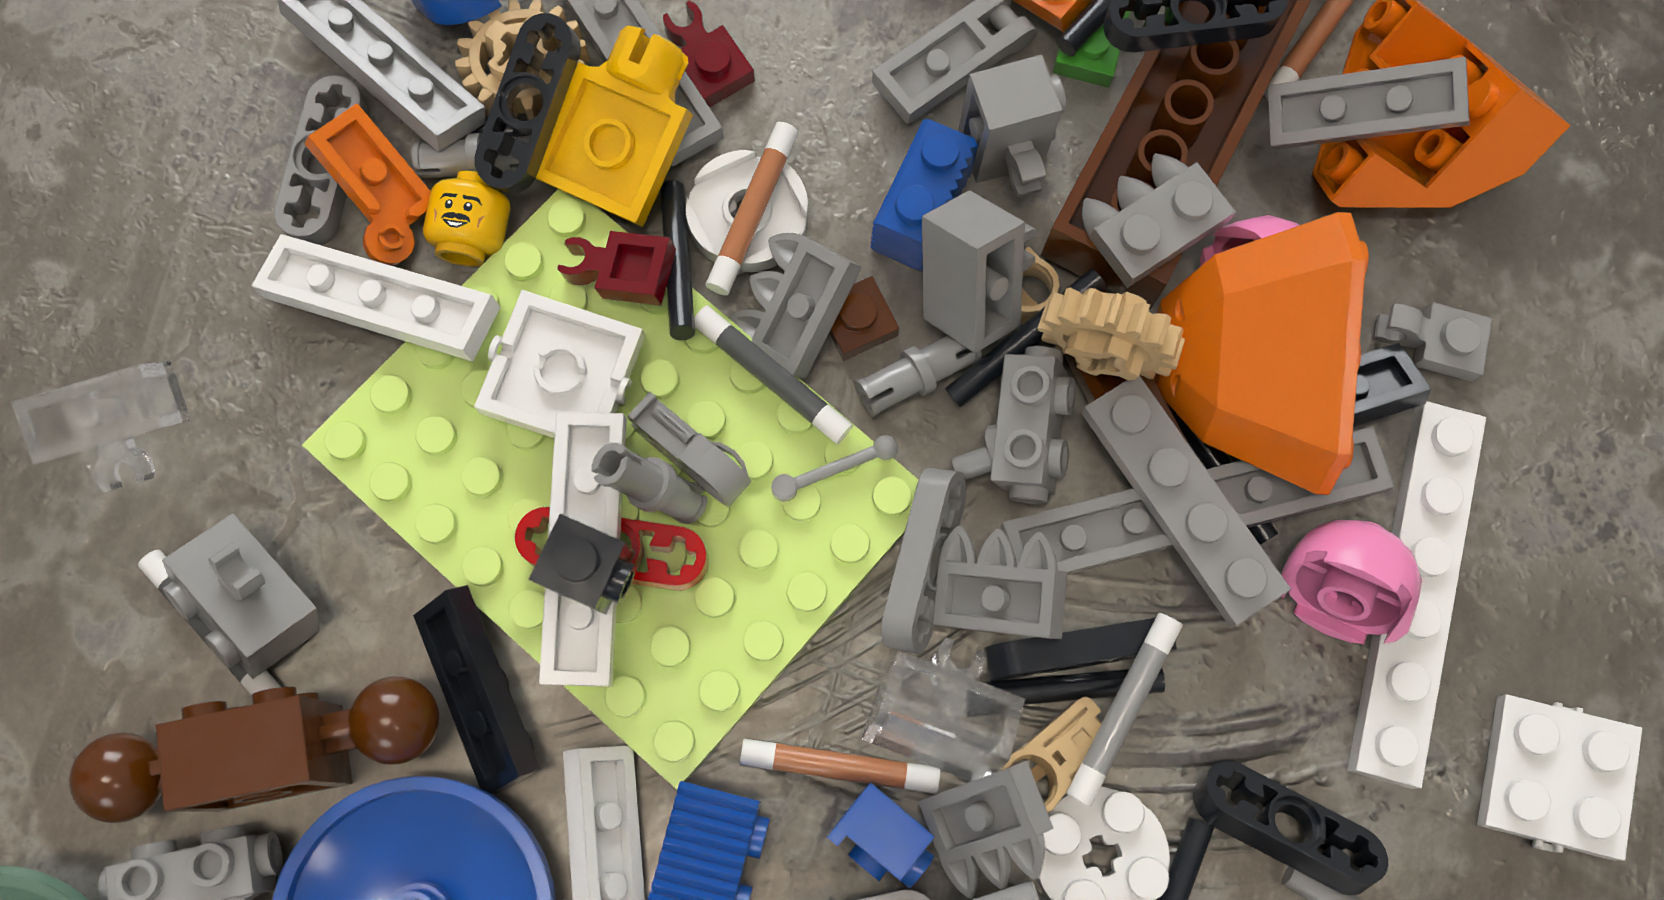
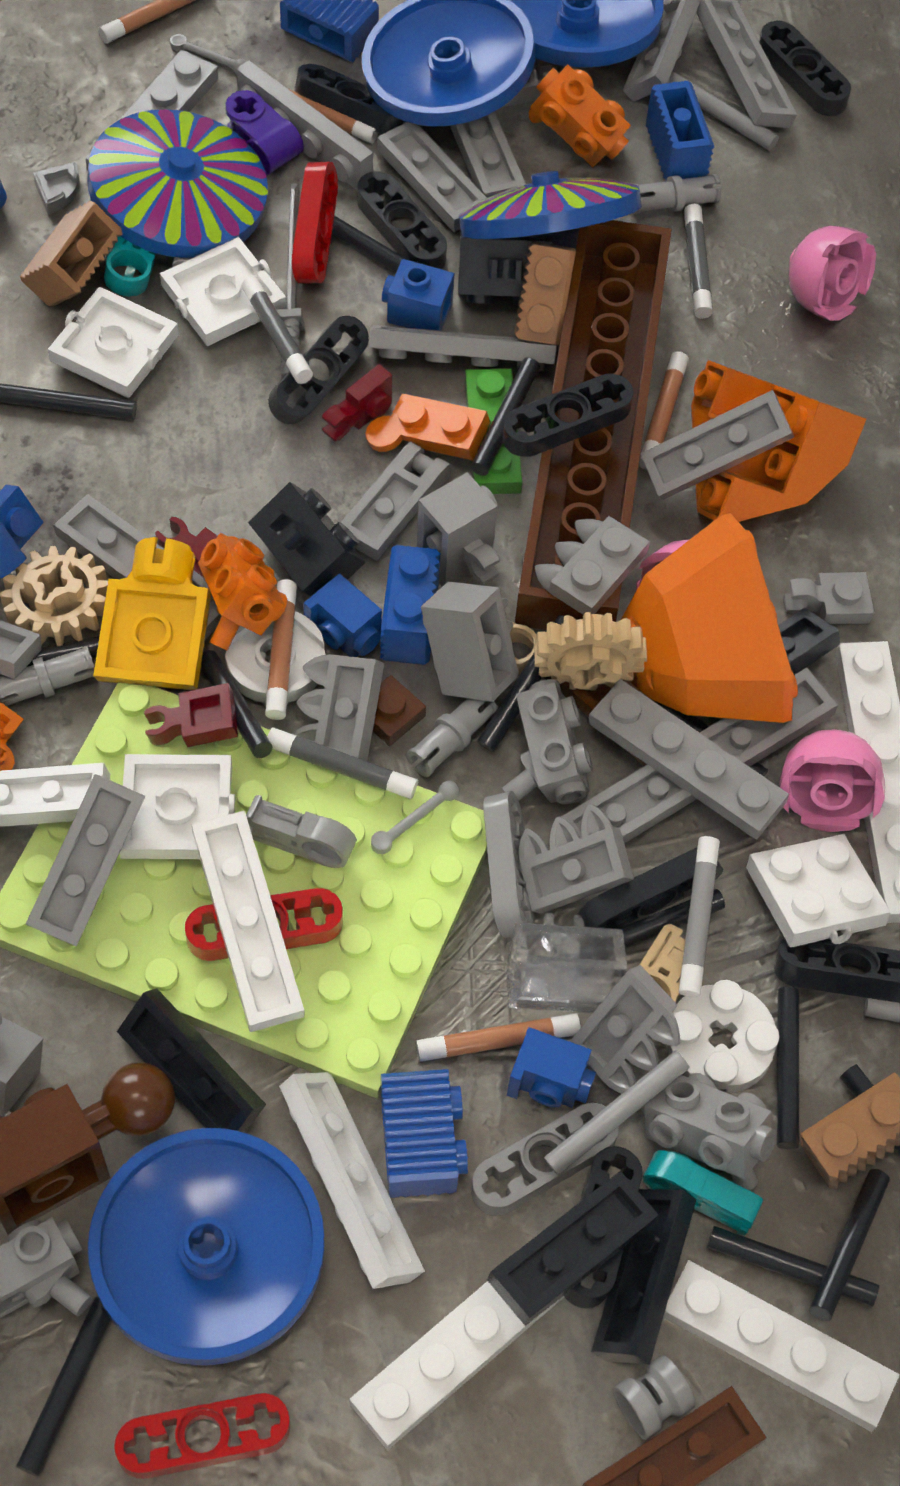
camera: 20 degrees left, 15 degrees down
yellow head [423,171,510,267] -> none
black beam [474,13,581,194] -> none
black brick [528,514,637,615] -> none
light grey pin [592,442,707,524] -> none
none -> light grey plate [26,774,145,946]
none -> orange brick [198,533,287,651]
none -> black brick [248,482,366,596]
none -> blue brick [303,573,382,657]
none -> white plate [746,834,891,948]

